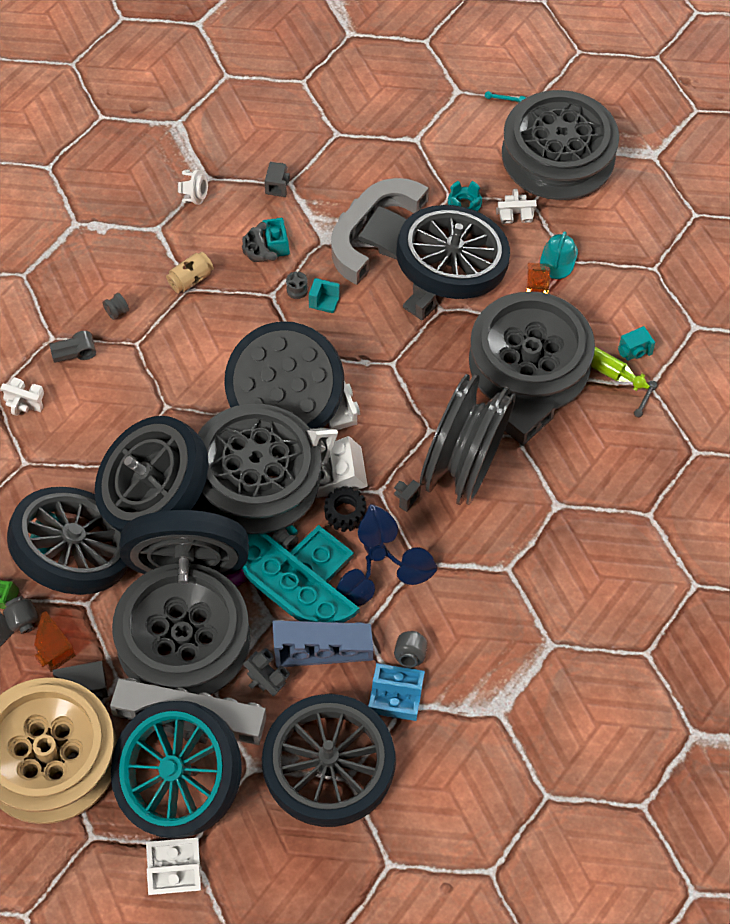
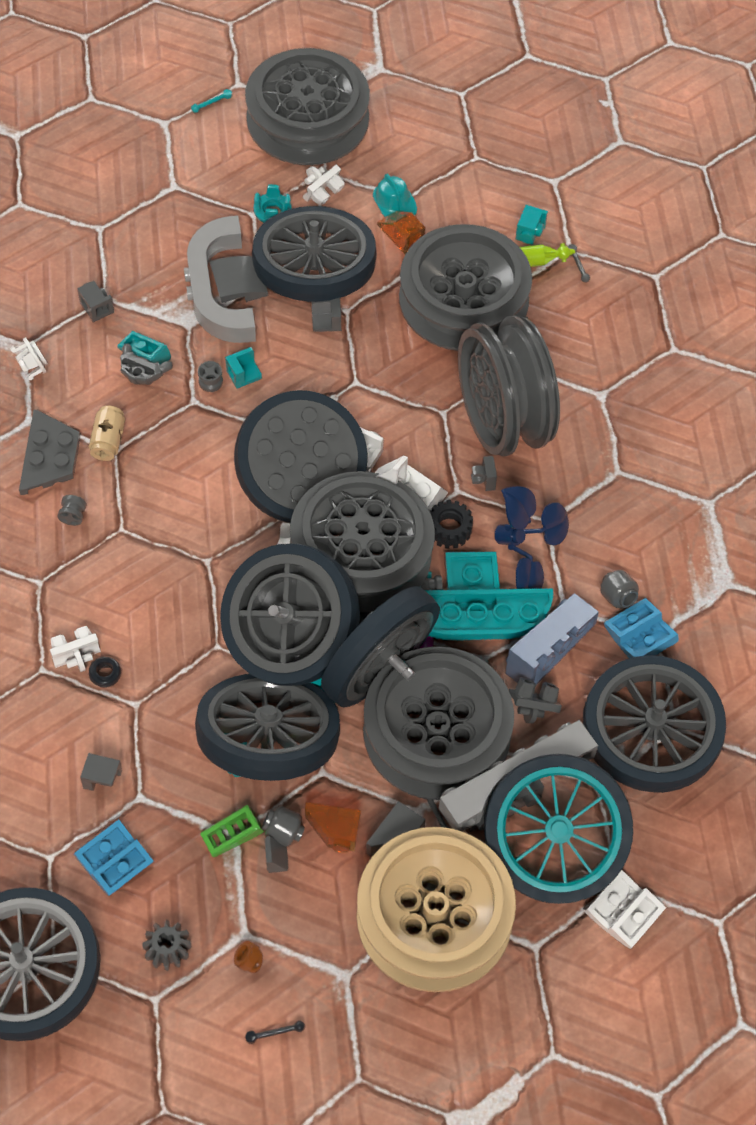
camera: 45 degrees left, 0 degrees up
dark grey piece [49,331,96,363] -> none
none -> dark grey wing [19,410,80,495]
none -> black piece [88,657,122,688]

